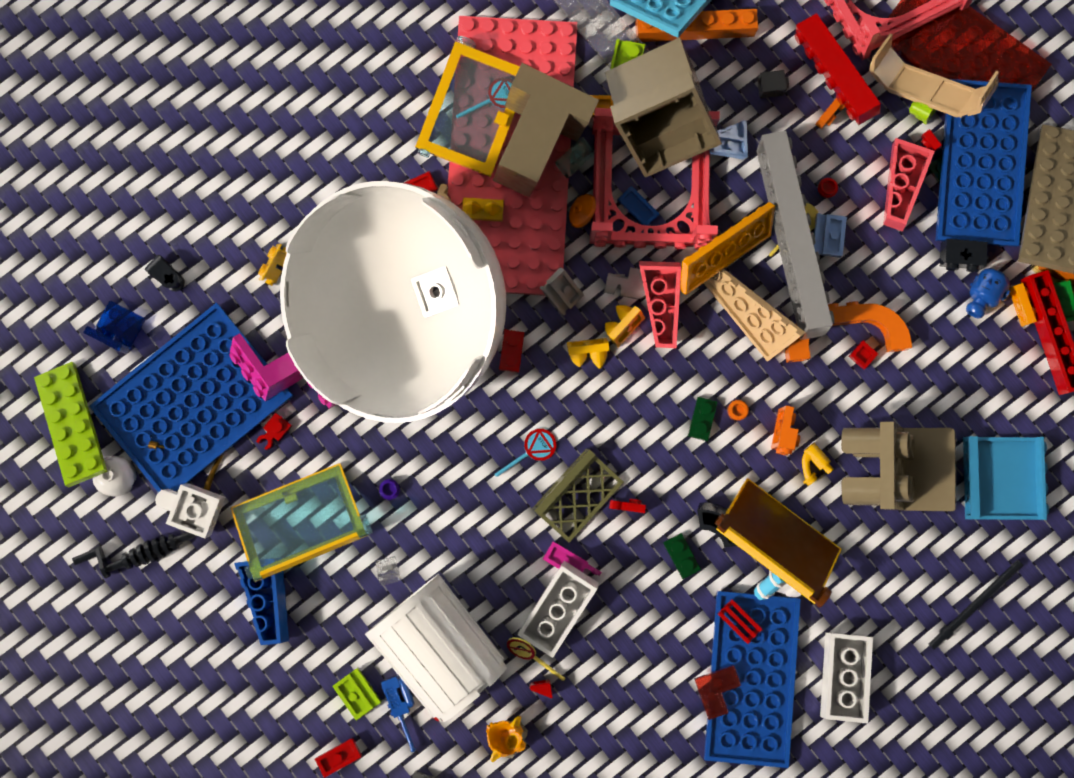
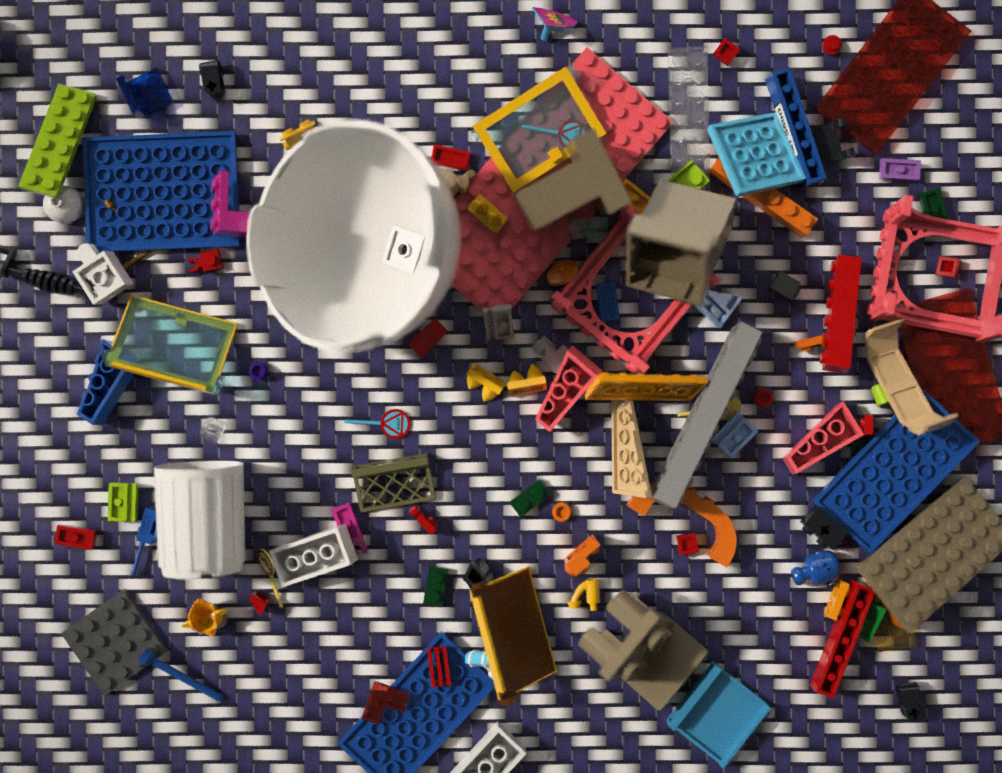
camera: 35 degrees right, 5 degrees up
none -> shield [532,7,578,41]

